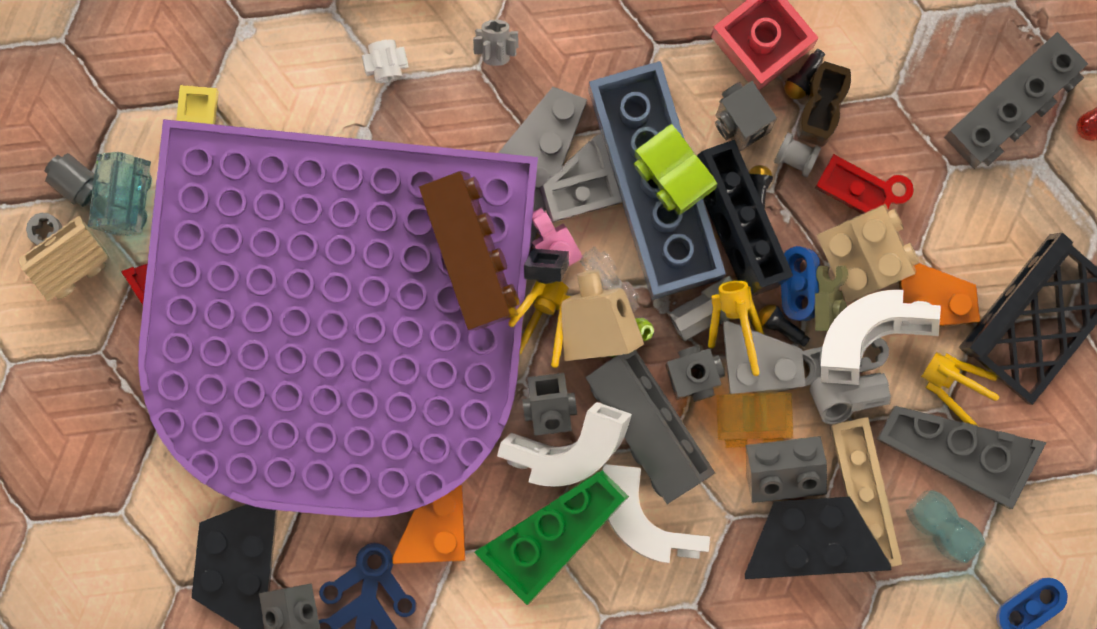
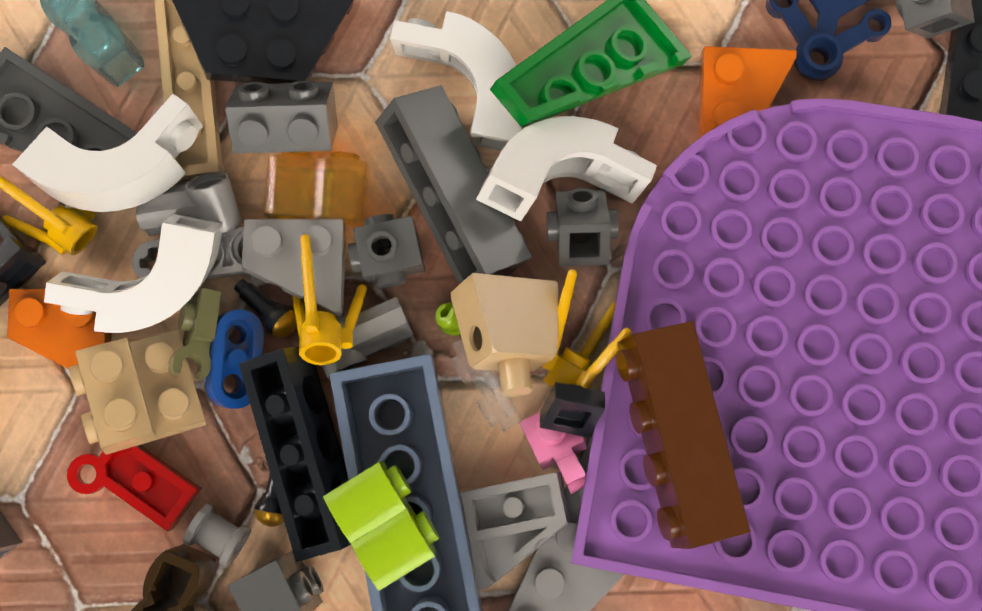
camera: 170 degrees left, 0 degrees up
none -> white arch [12,94,203,212]

